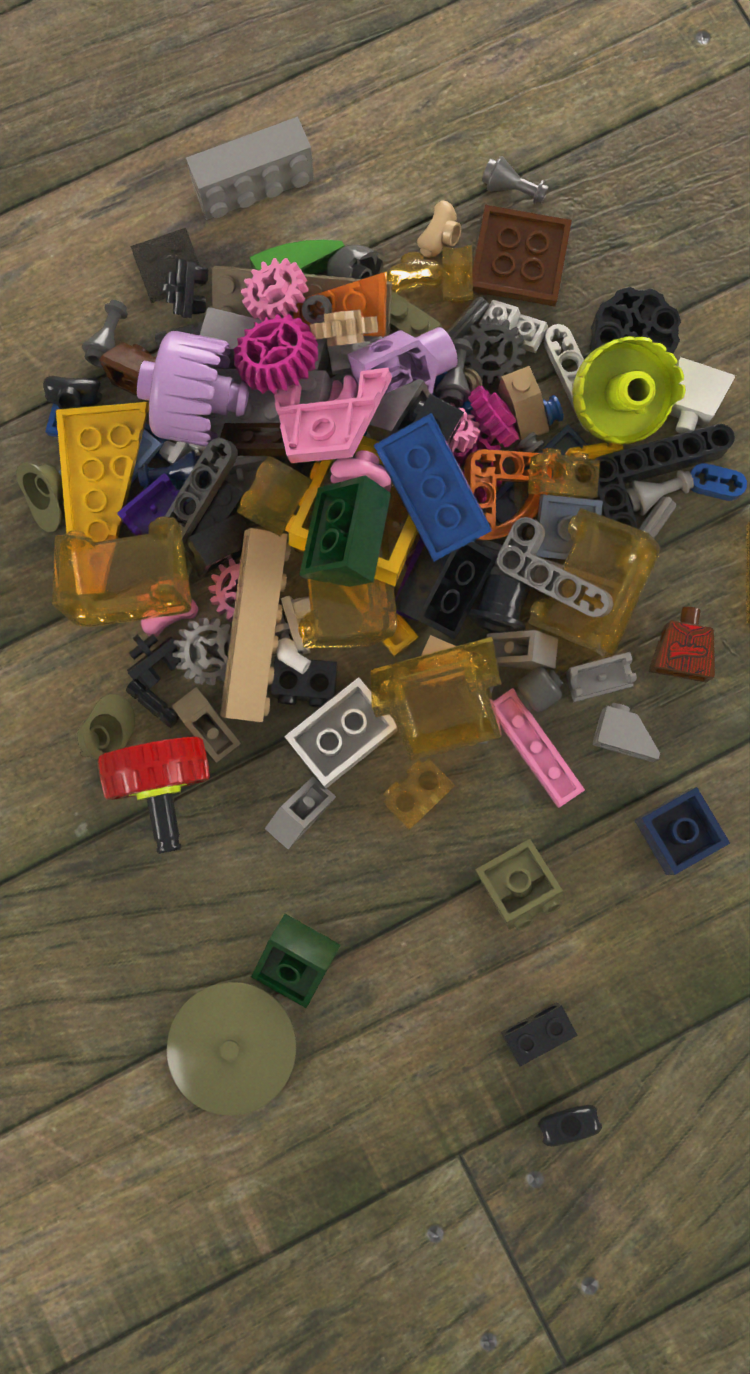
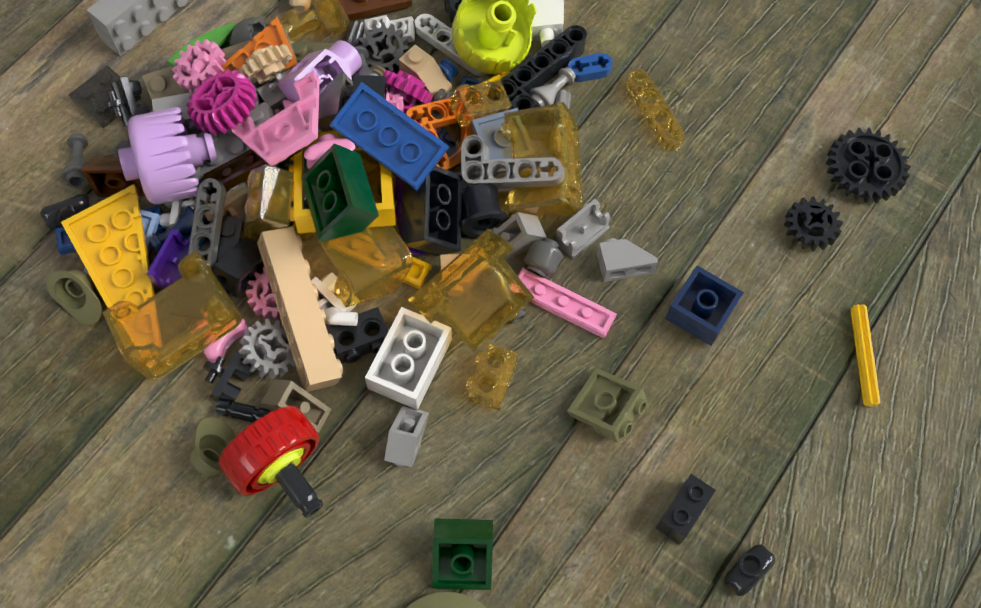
camera: 30 degrees left, 15 degrees down
dark grey bush [302,294,332,324] -> none
reddish brown torso [649,607,715,683] -> none

